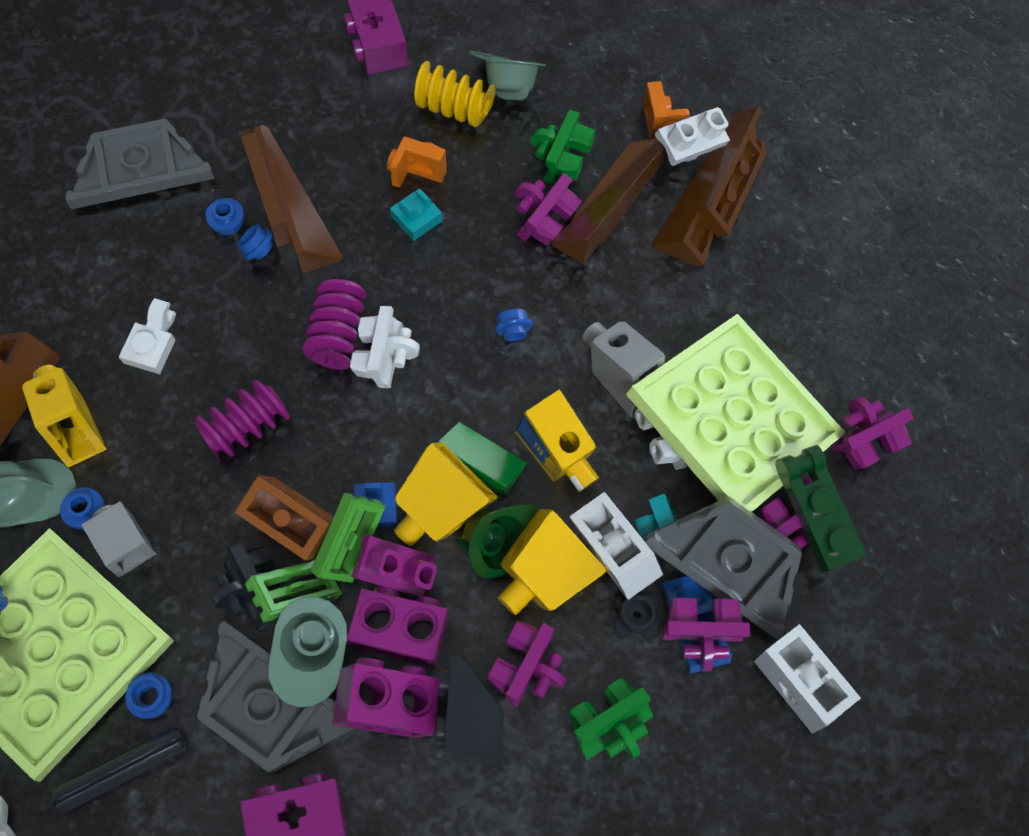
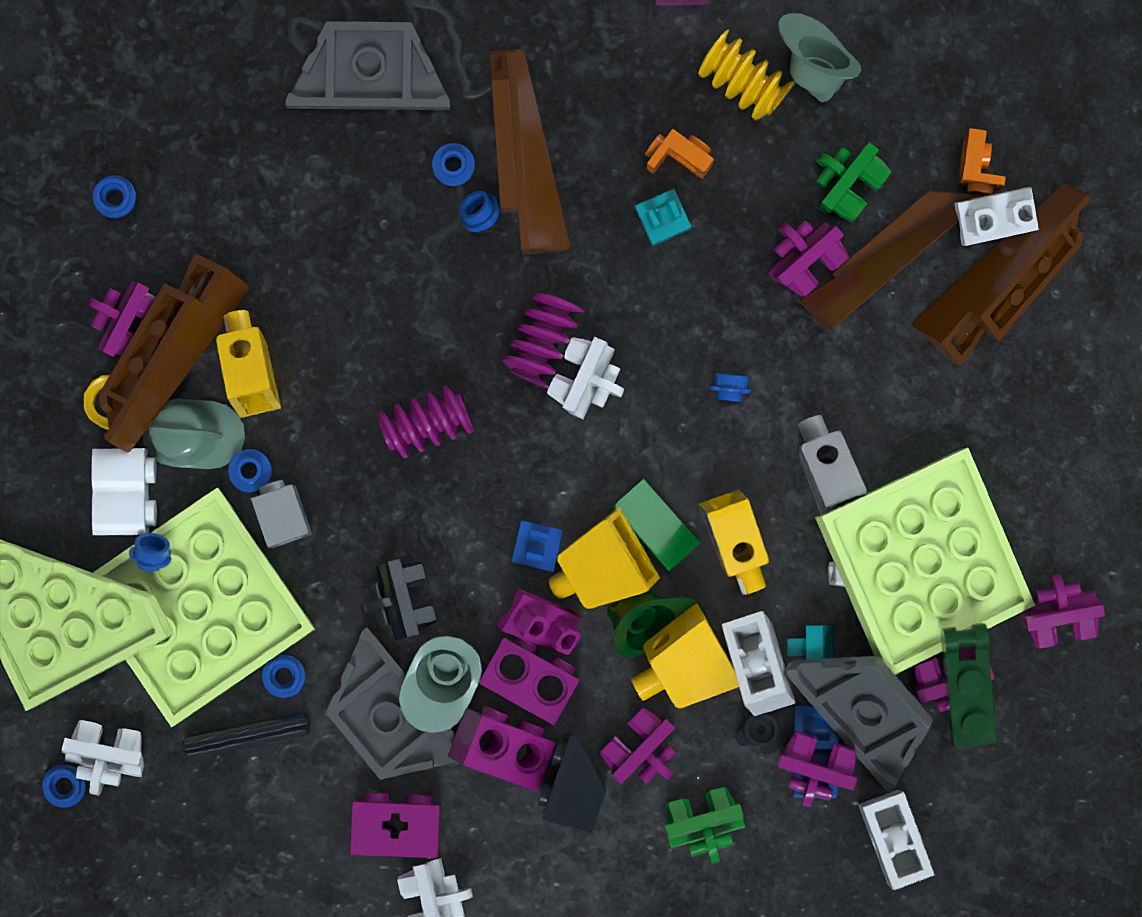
camera: 20 degrees right, 20 degrees up
white plate [119,299,176,374] -> none
dark orange brick [235,476,334,561] -> none
bright green tile [245,559,342,622] -> none
bright green tile [311,493,386,583] -> none

